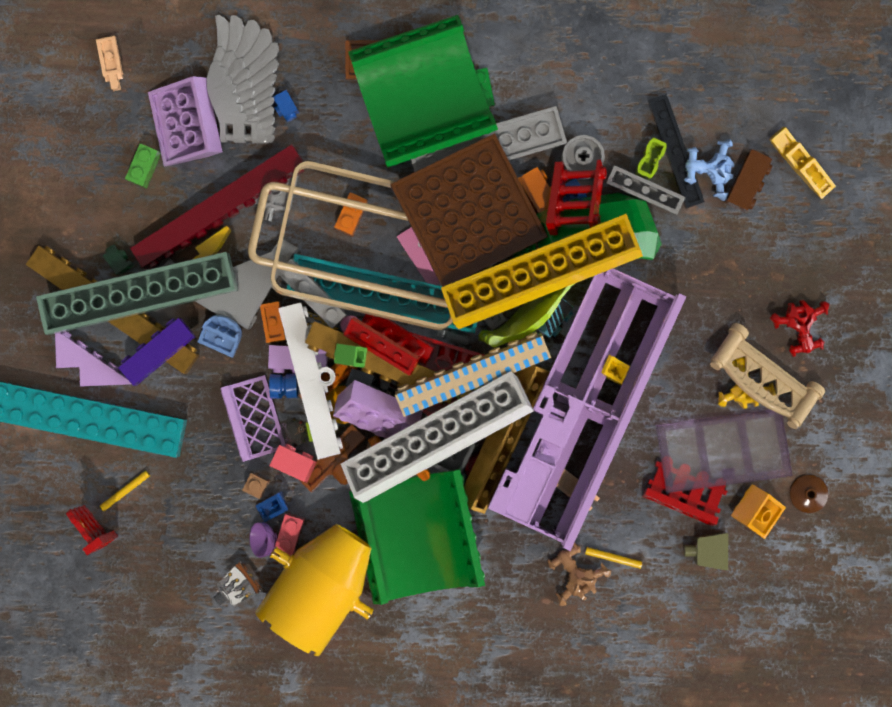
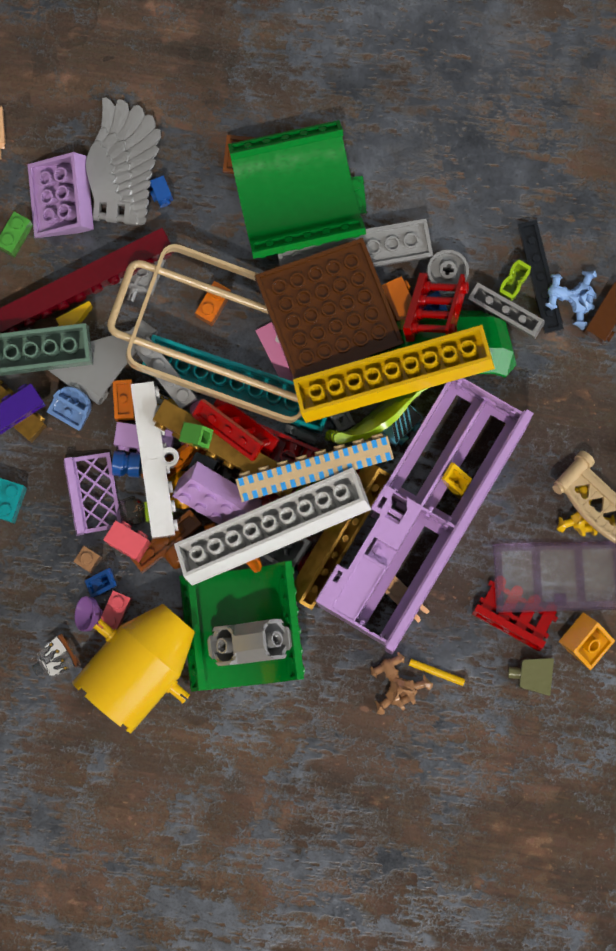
camera: 10 degrees right, 5 degrees down
none -> light grey brick [207,619,292,666]

